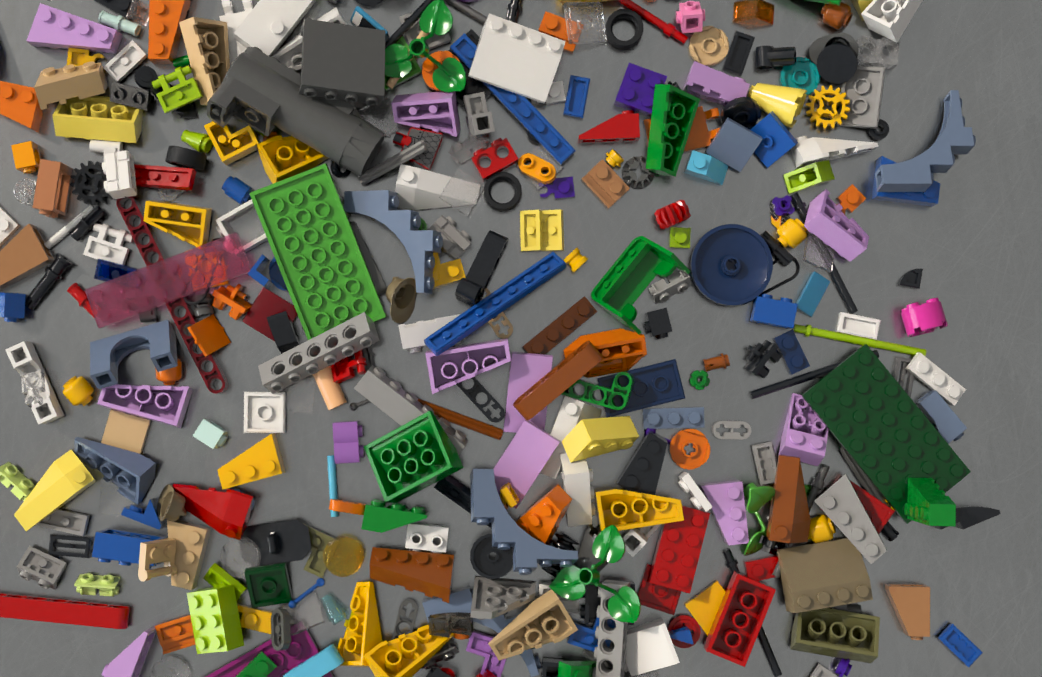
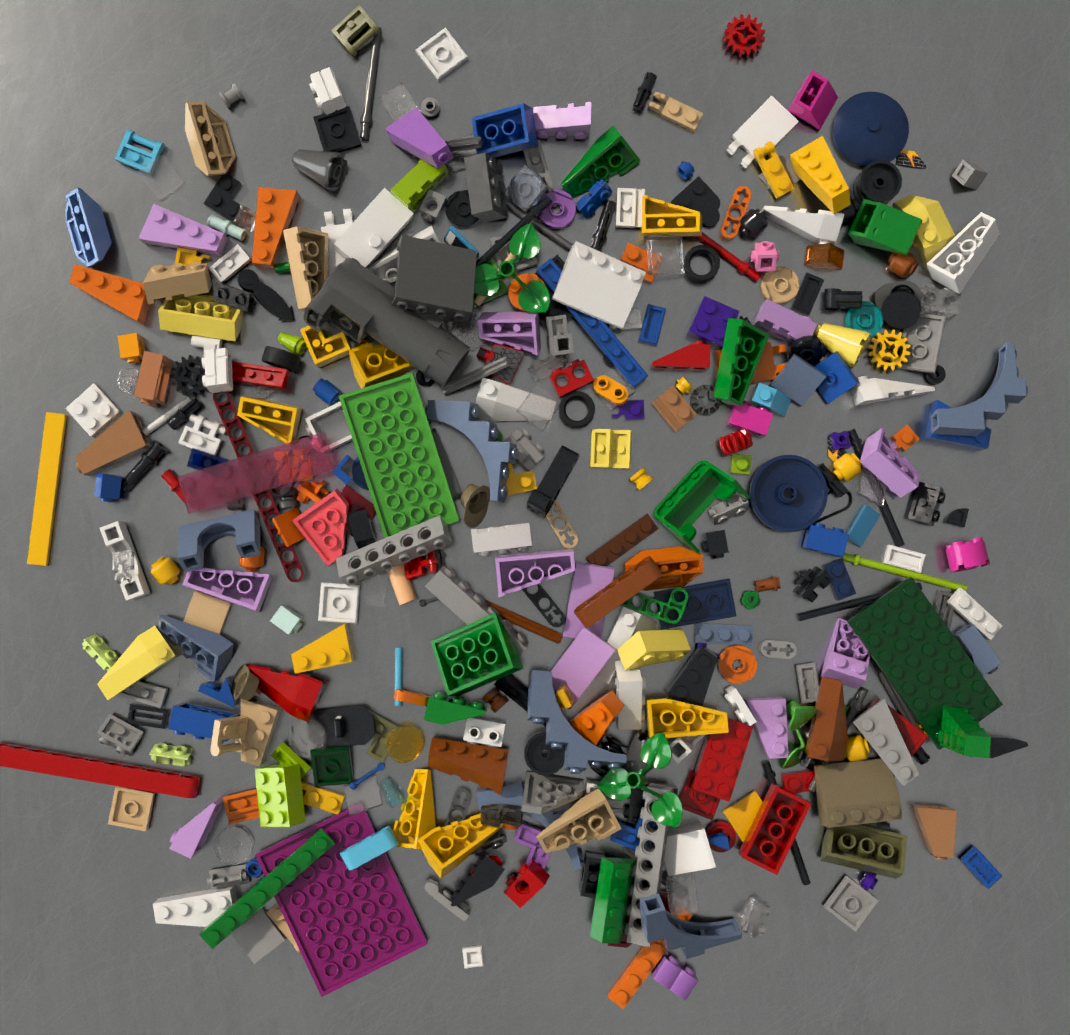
camera: 10 degrees right, 0 degrees up
lime plate [152,65,203,114] -> none
dark grey plate [271,609,292,651] -> none
medium lavender brick [333,421,364,464] -> none
blue tile [424,251,566,356] -> none
lime slope [783,160,835,194] -> none
none -> tan plate [108,786,155,831]
none -> coral plate [292,489,349,566]
none -> reddish brown wheel [482,686,509,713]
none -> dark pink brick [727,401,773,437]
none -> black bracket [908,482,946,526]

